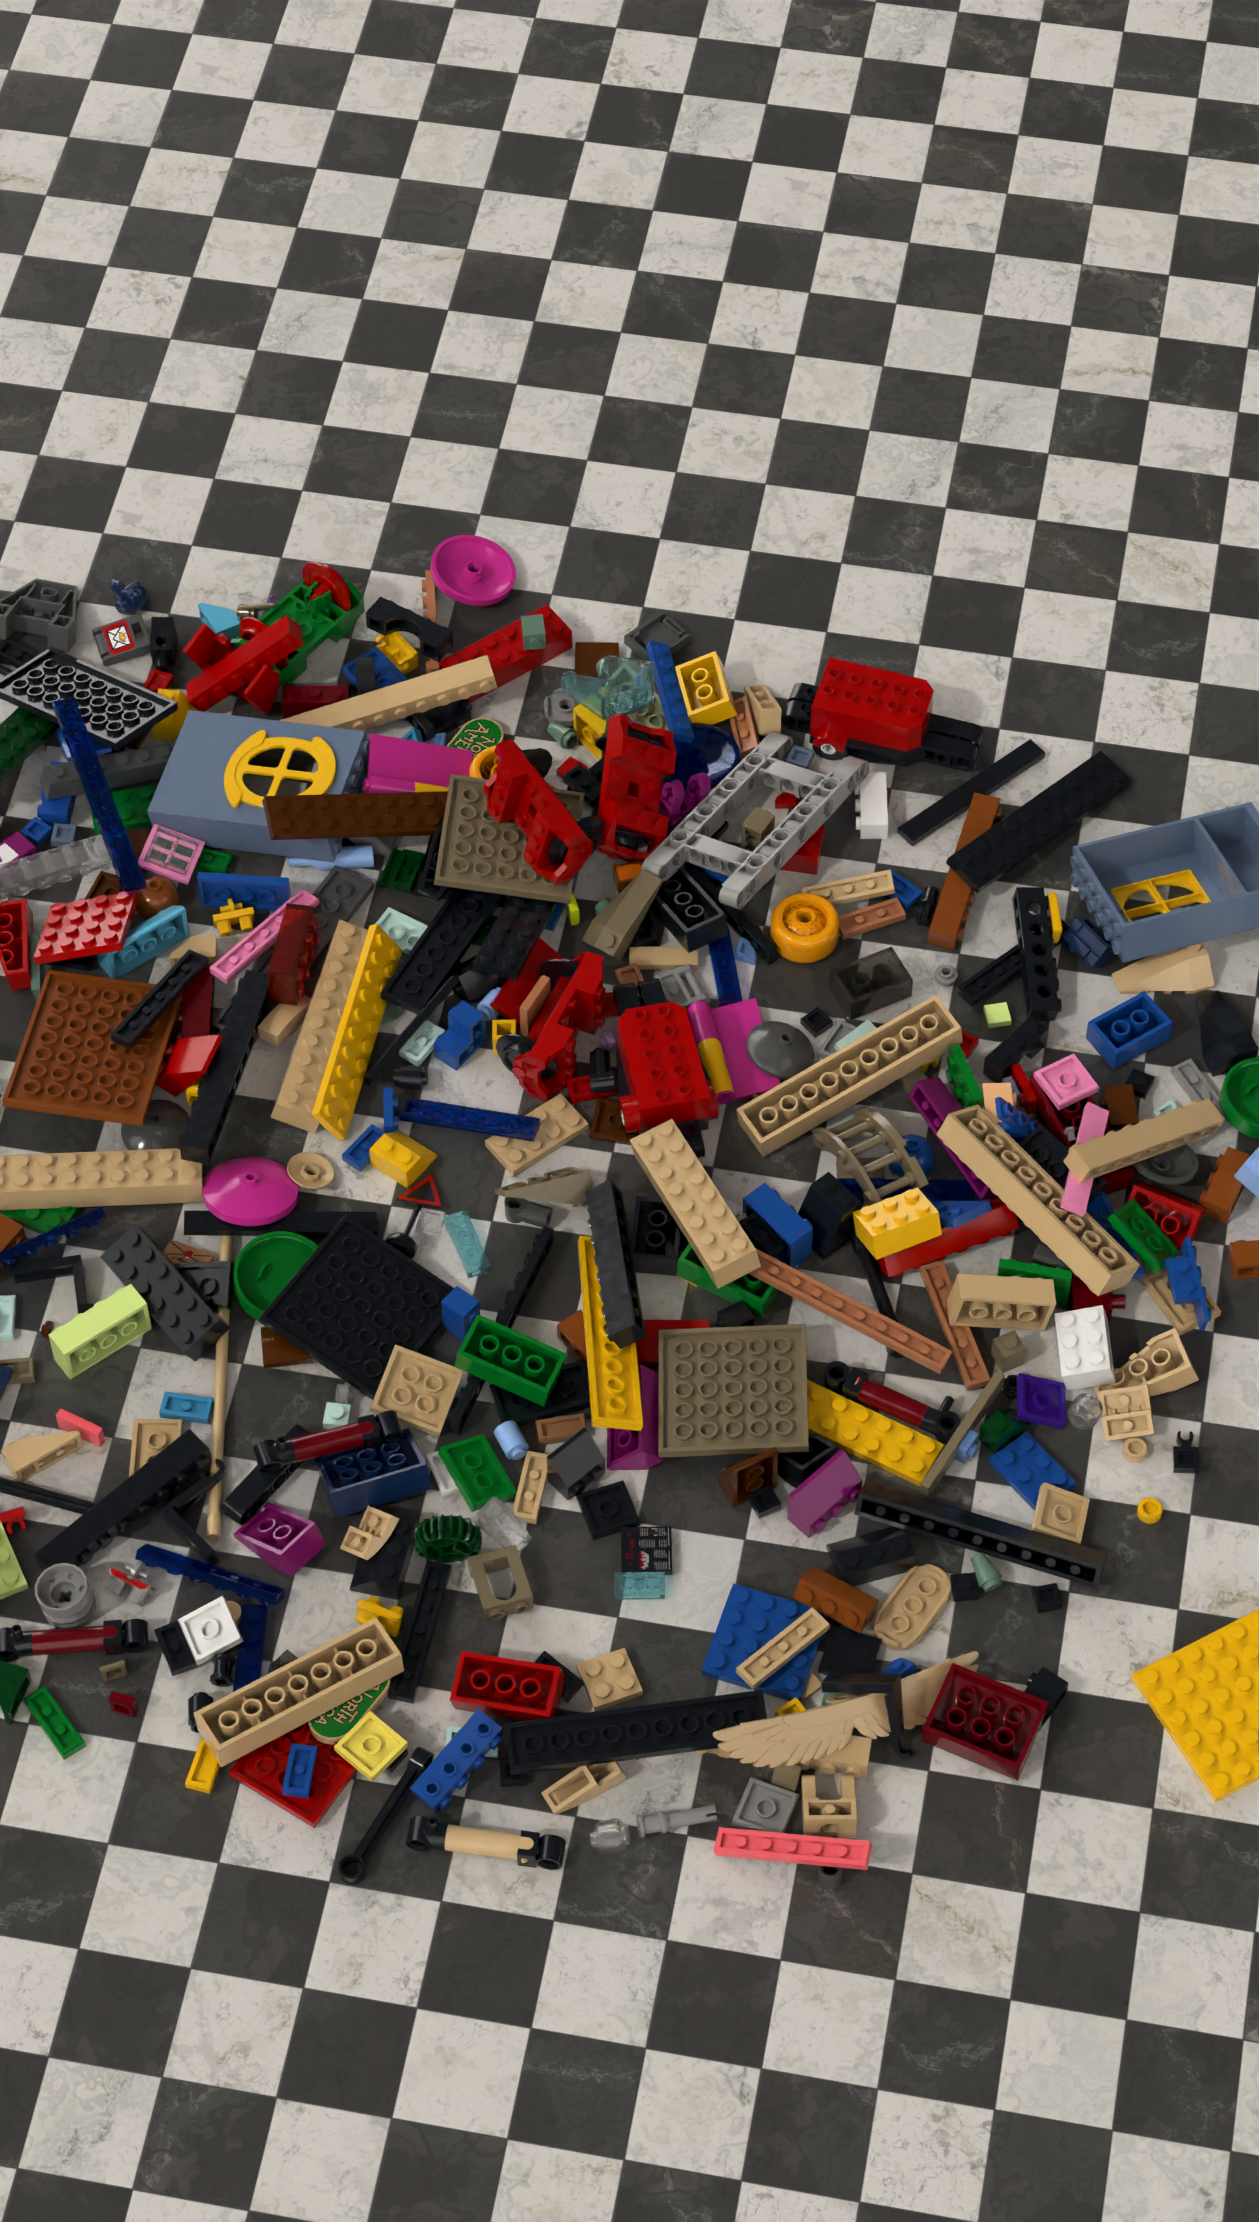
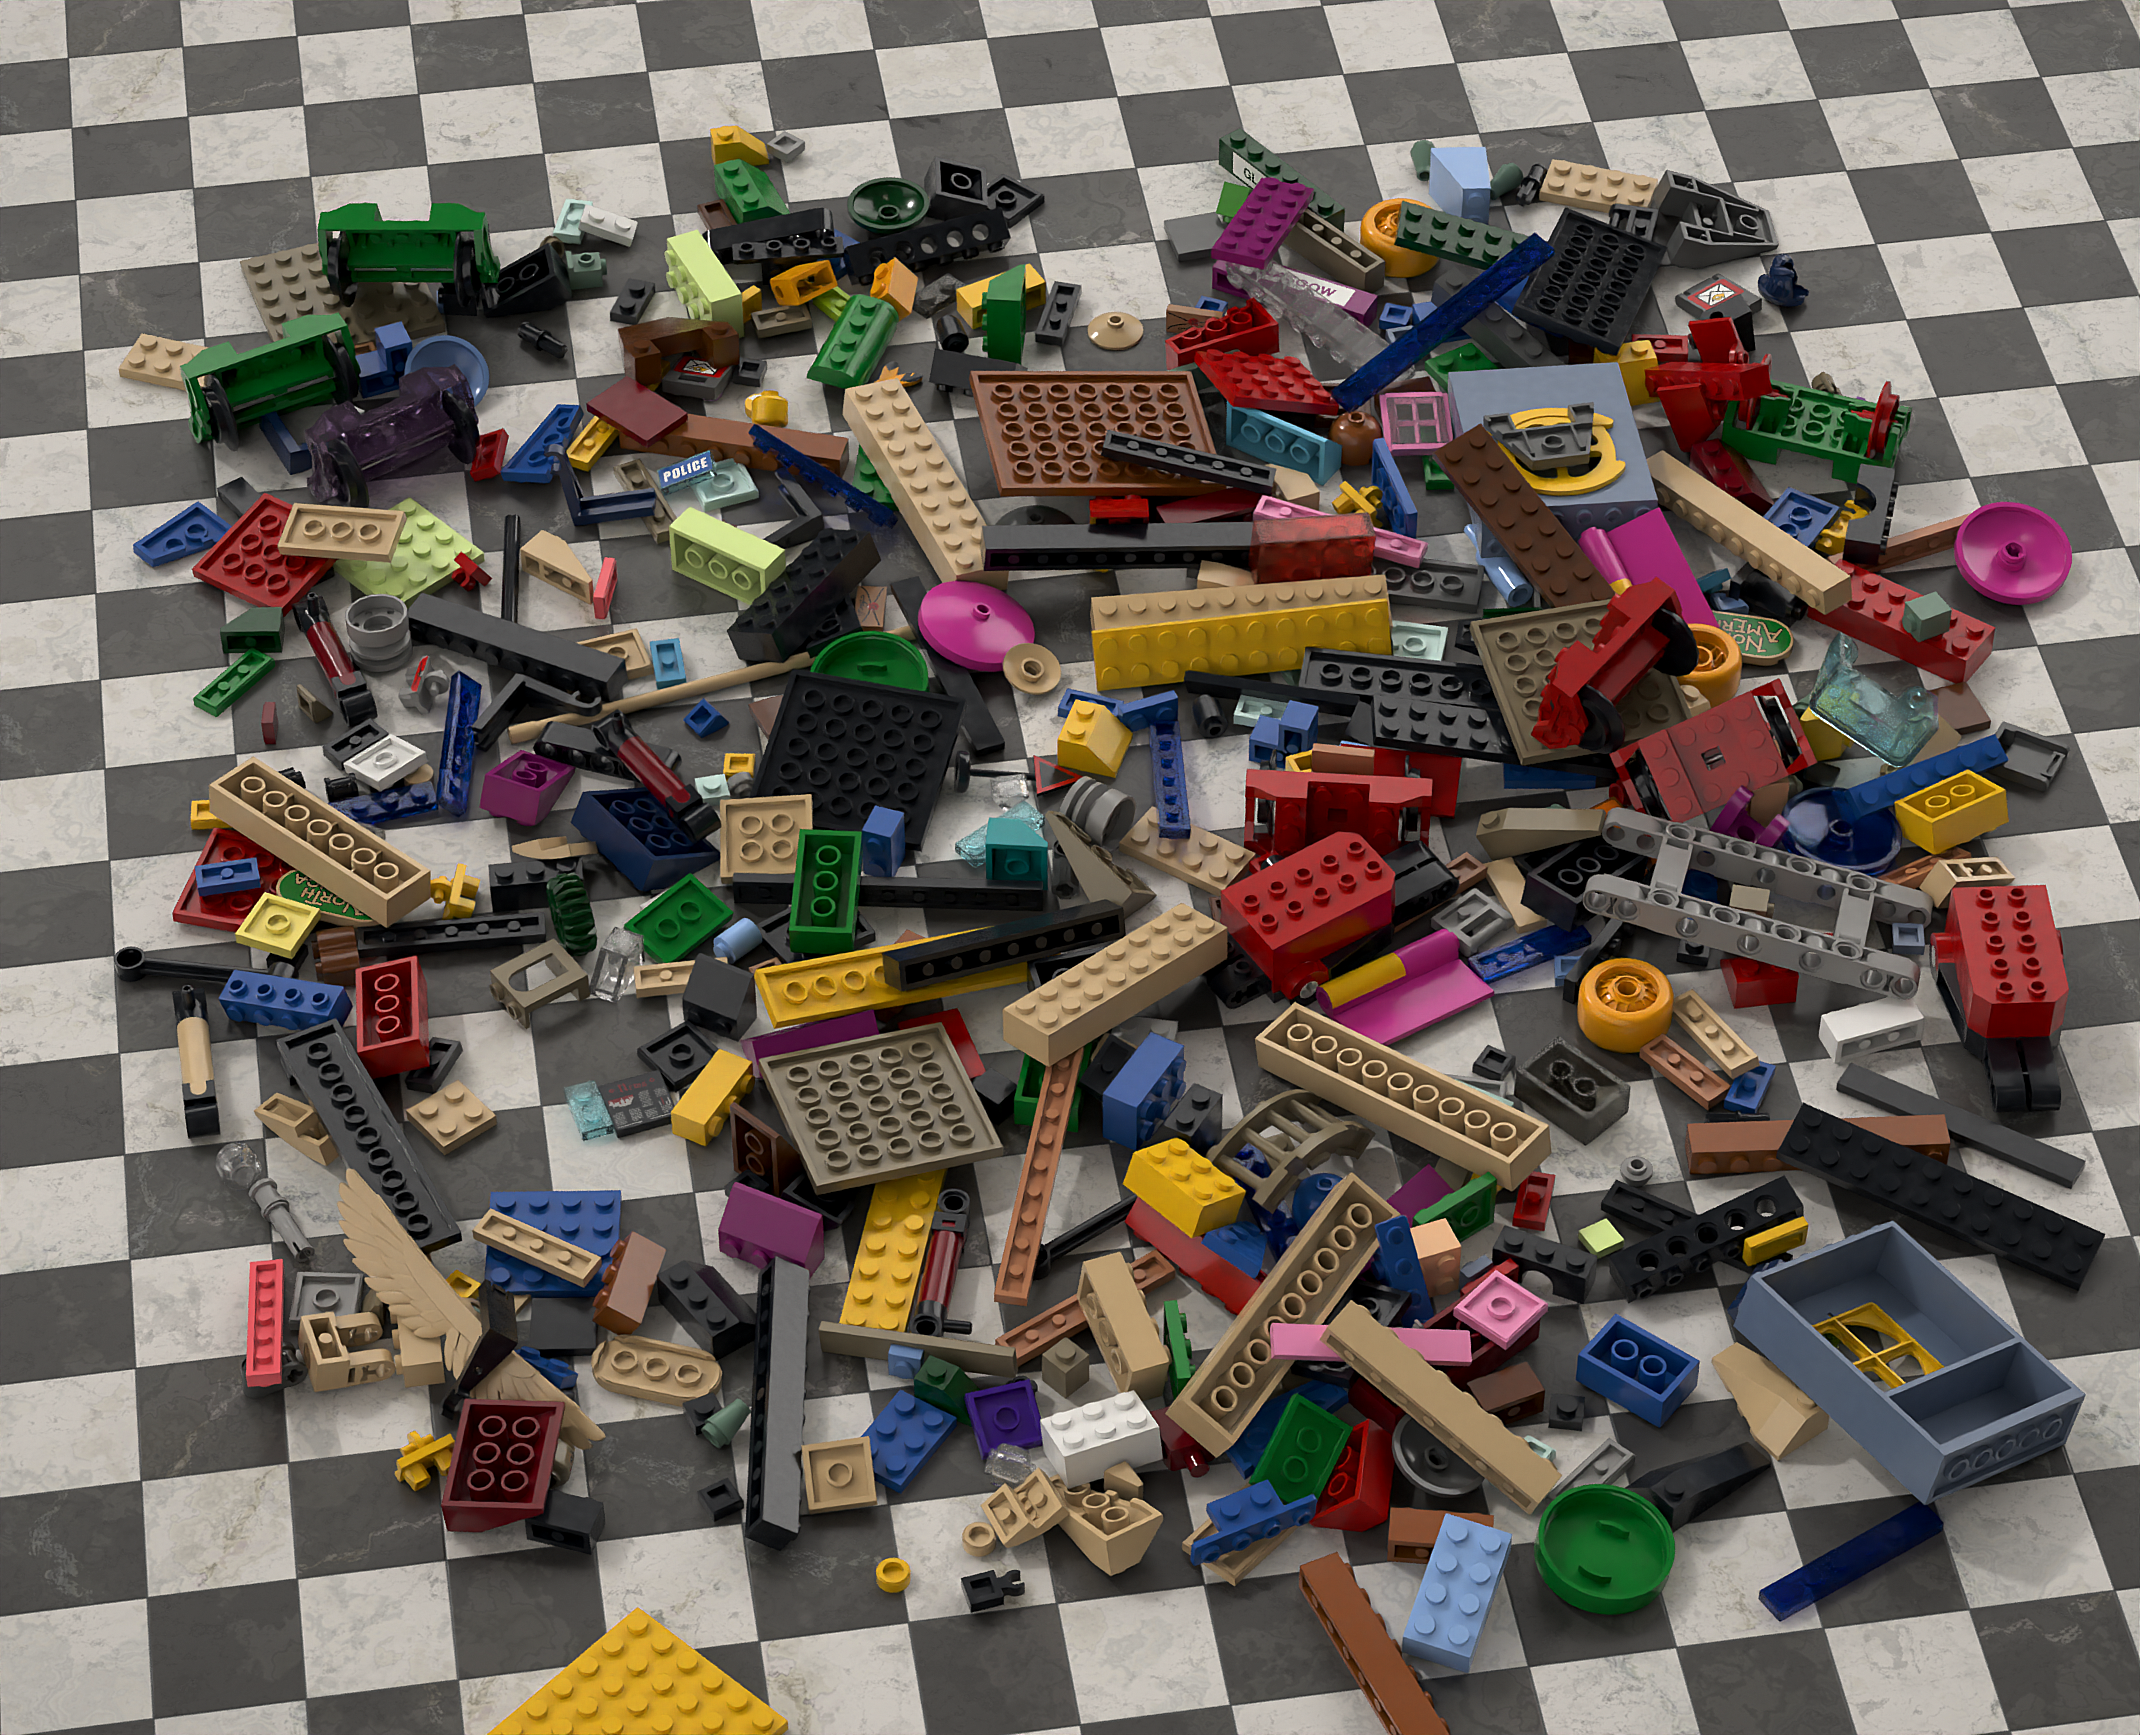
camera: 70 degrees right, 10 degrees down
medium azure slope [198,603,241,640] -> none
black tyre [355,657,376,695] -> none
neon yellow tile [565,893,580,926] -> none
dark grey dish [746,1021,814,1079] -> none
none -> reddish brown brick [311,925,361,987]
none -> yellow hips [395,1431,455,1491]
none -> yellow brick [671,1049,755,1146]
none -> blue slope [683,698,730,738]
none -> yellow tile [723,753,756,782]
none -> teal slope [985,817,1048,890]
none -> light grey wheel [1059,776,1136,854]
none -> tan slope [1104,1461,1143,1502]
none -> dark grey wing [1483,402,1594,471]
none -> red plate [1609,779,1632,808]

